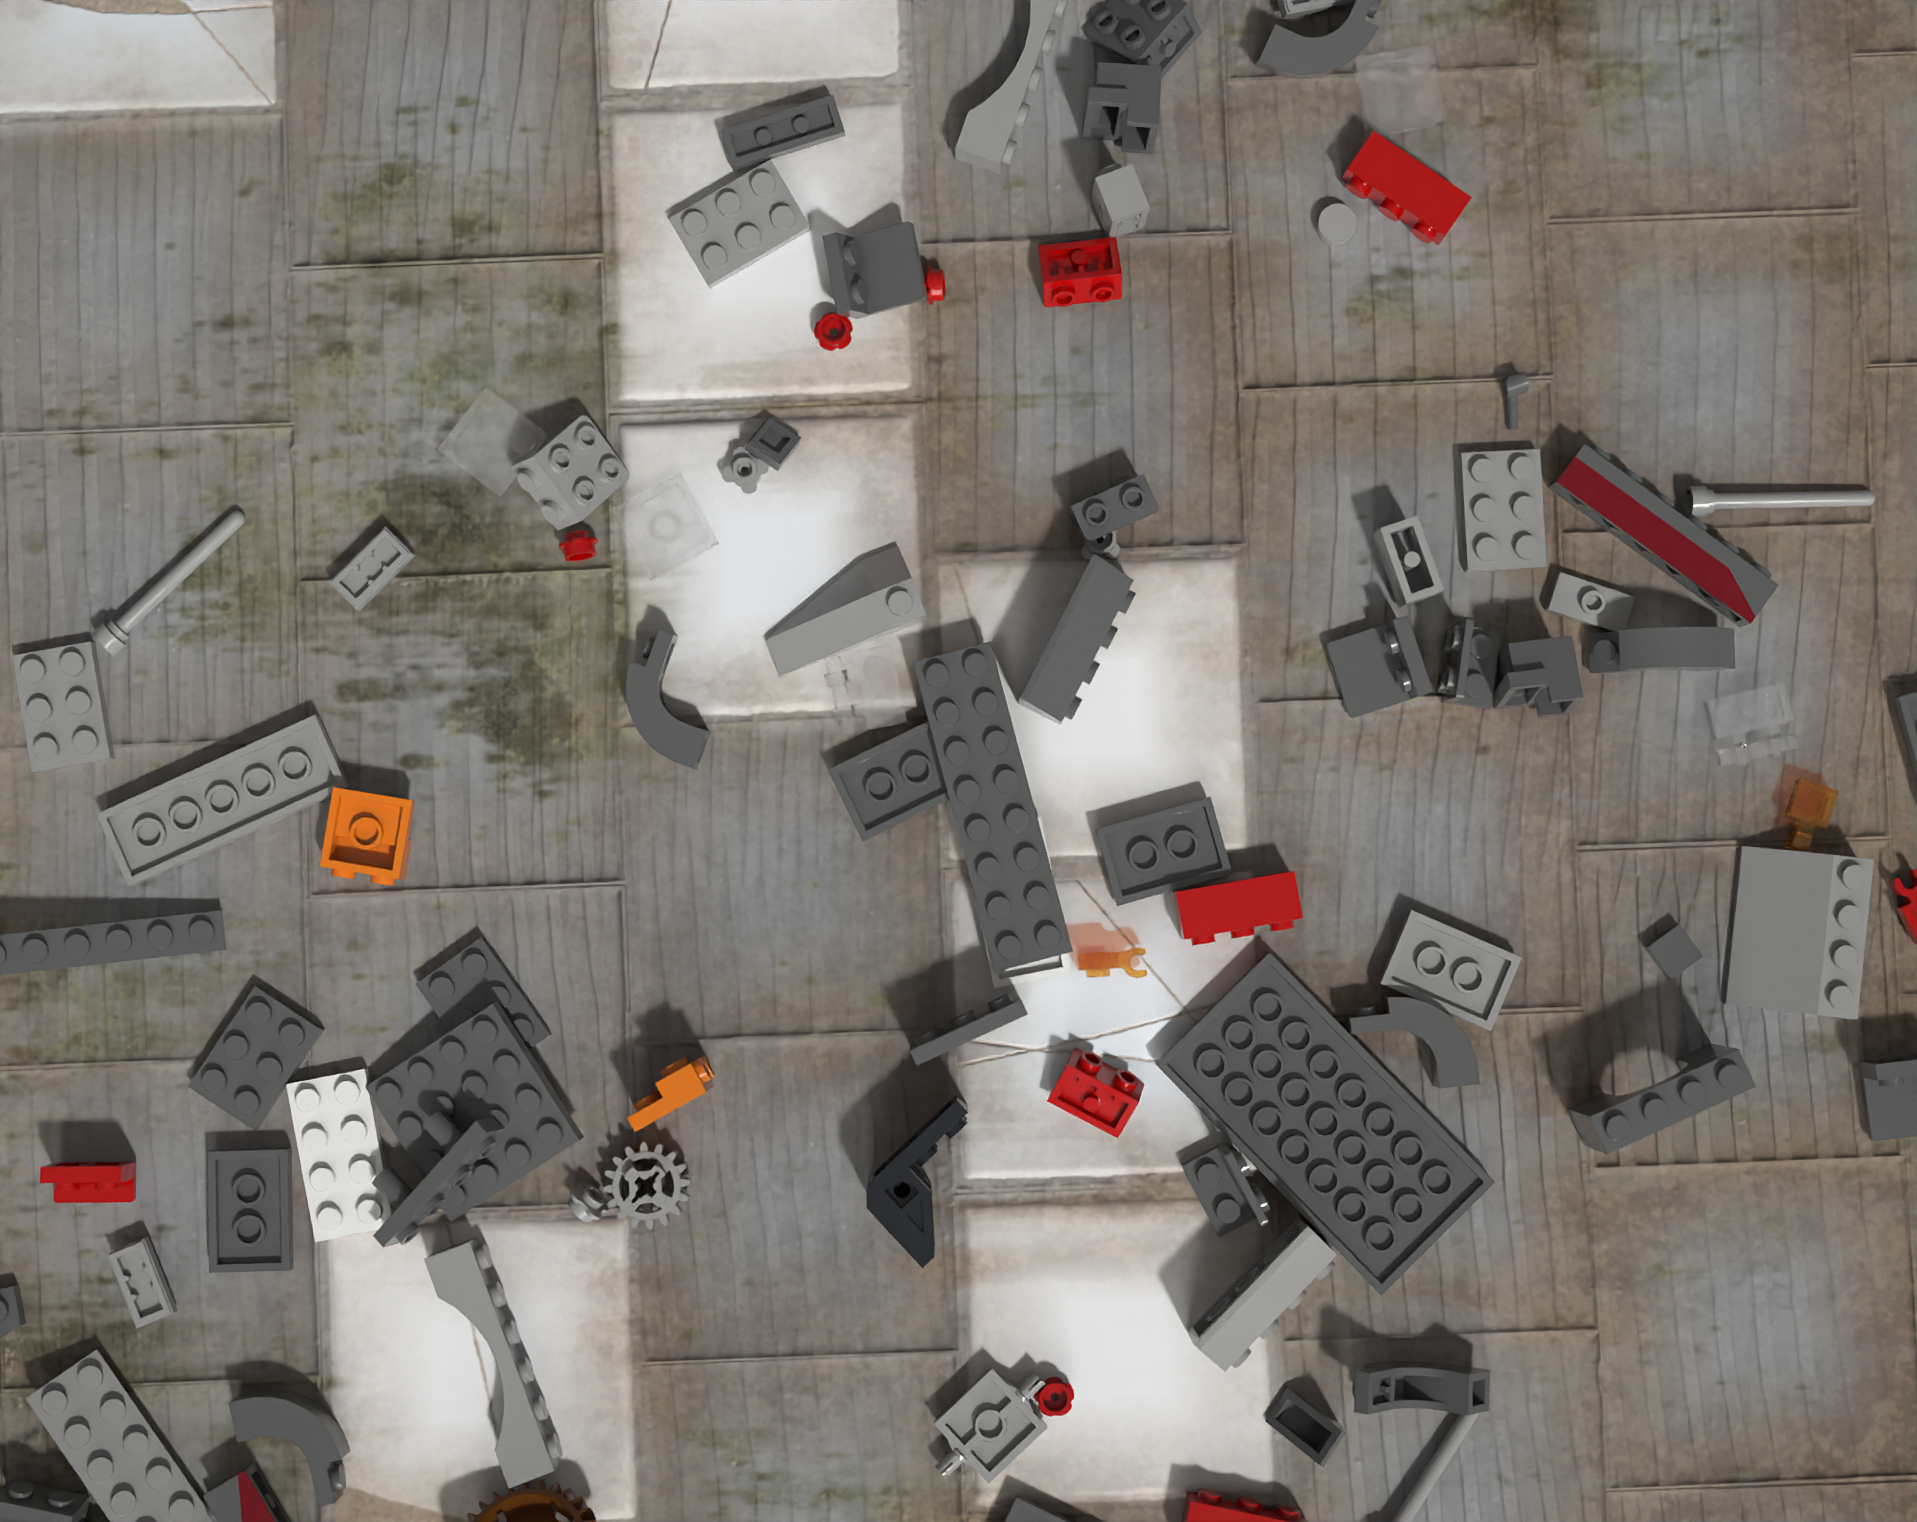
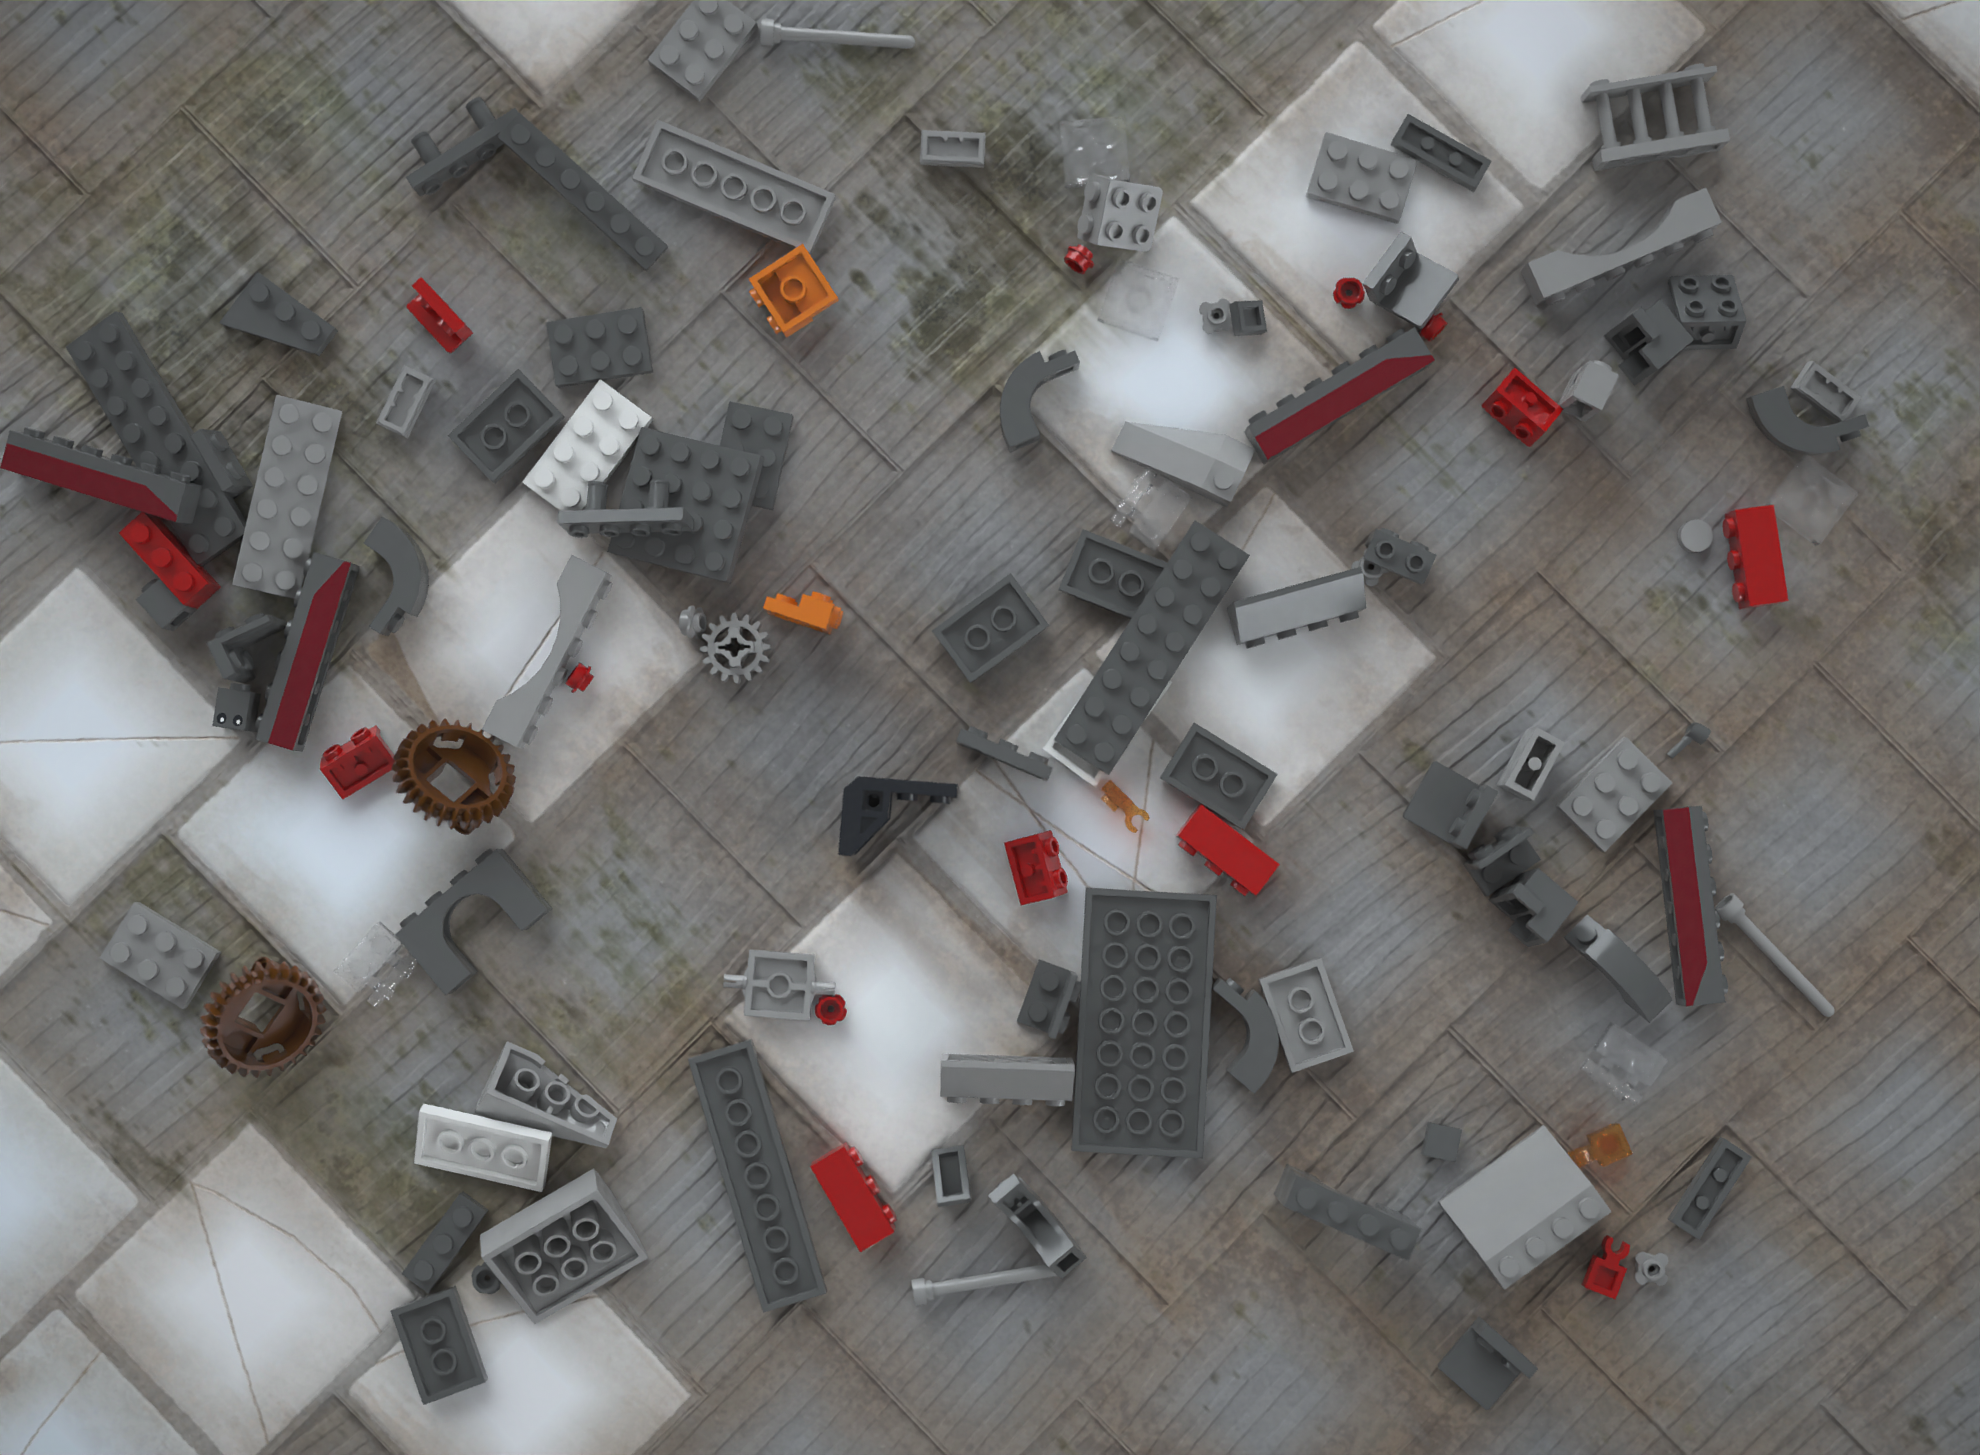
camera: 50 degrees right, 0 degrees up
light grey plate [1545,572,1635,632] -> none
none -> red plate [565,662,594,693]
none -> dark grey plate [932,573,1049,684]
none -> brick [1244,327,1435,464]

